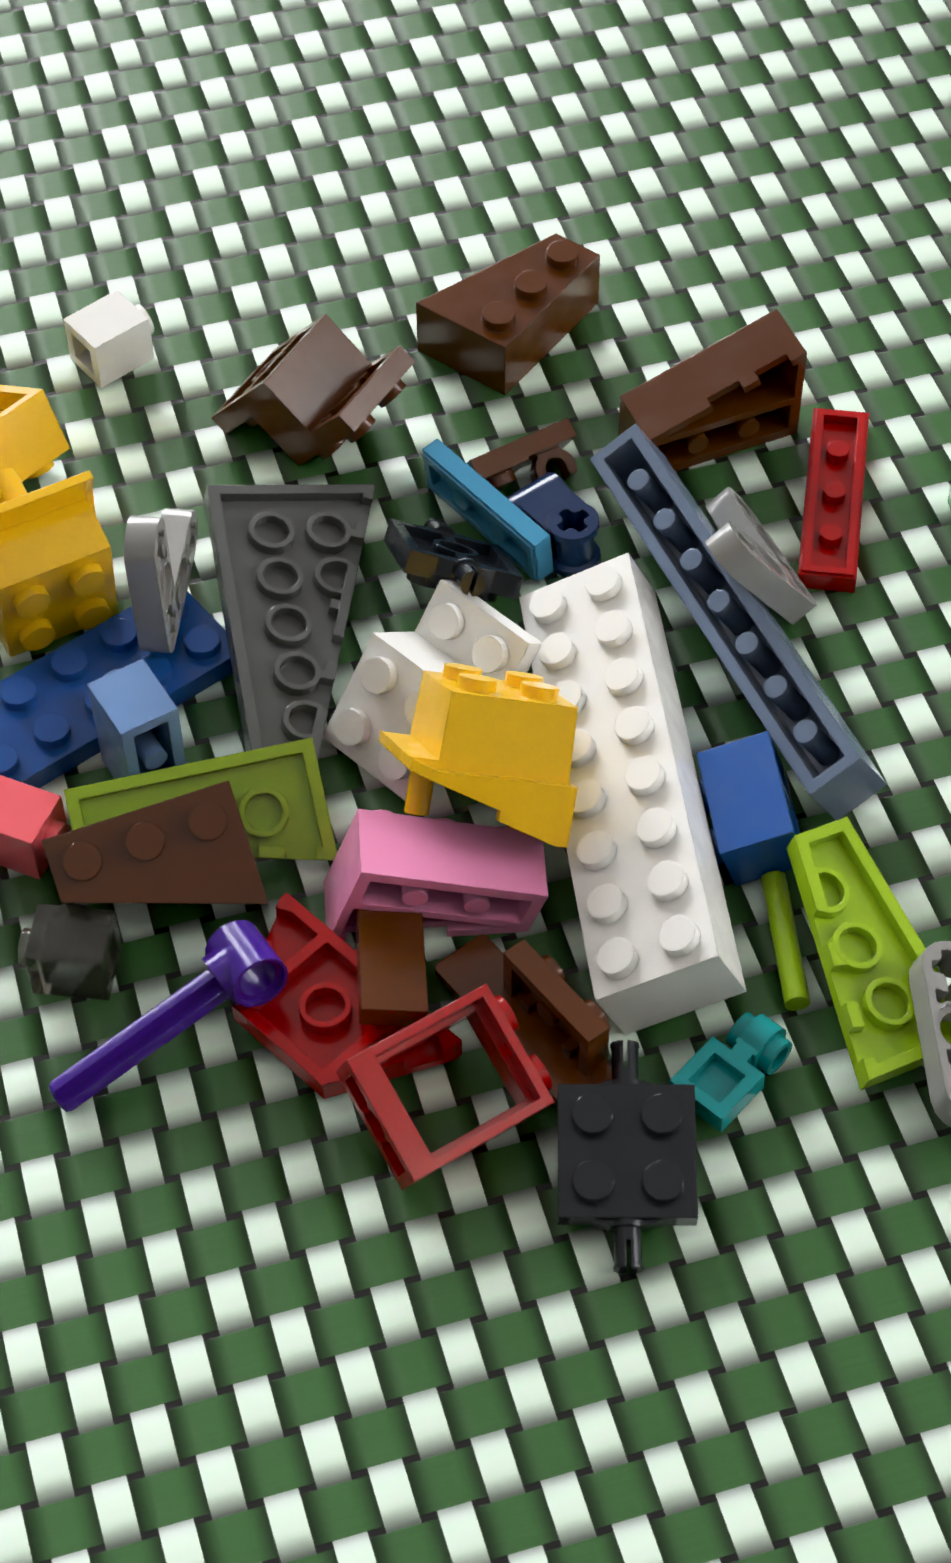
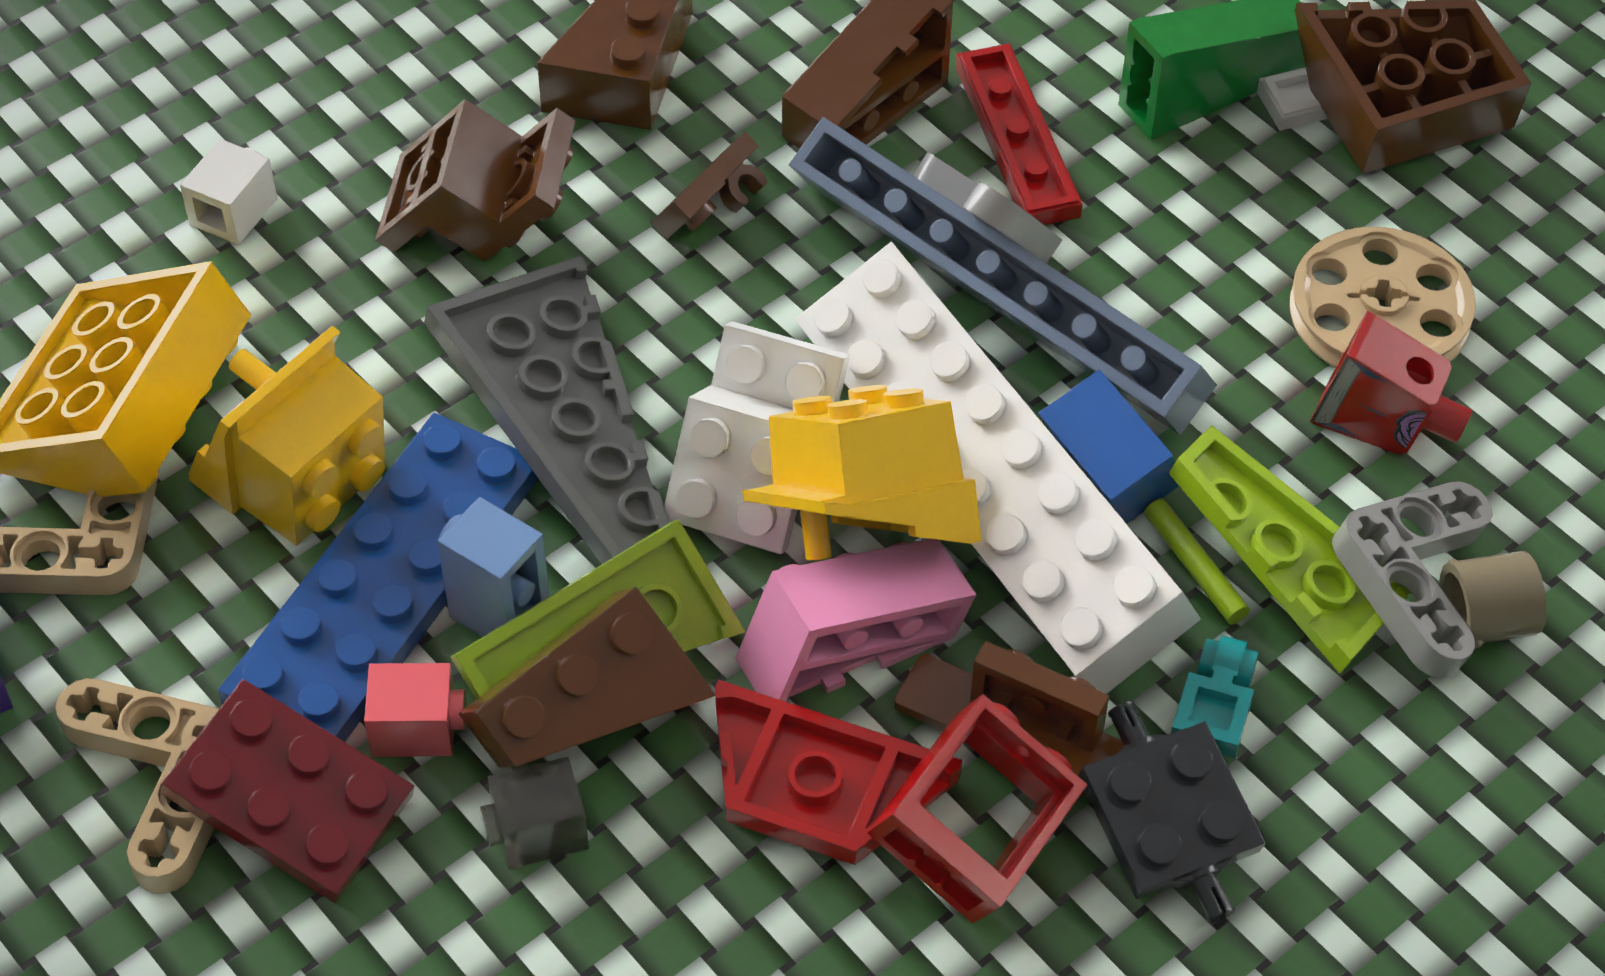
camera: 25 degrees left, 0 degrees up
dark purple axle [48,920,288,1112] -> none
light grey beam [124,508,197,653] -> none
reddish brown tile [356,910,428,1026] -> none
black plate [384,517,524,602] -> none
dark azure tile [422,438,554,582] -> none
dark blue piece [507,472,601,578] -> none

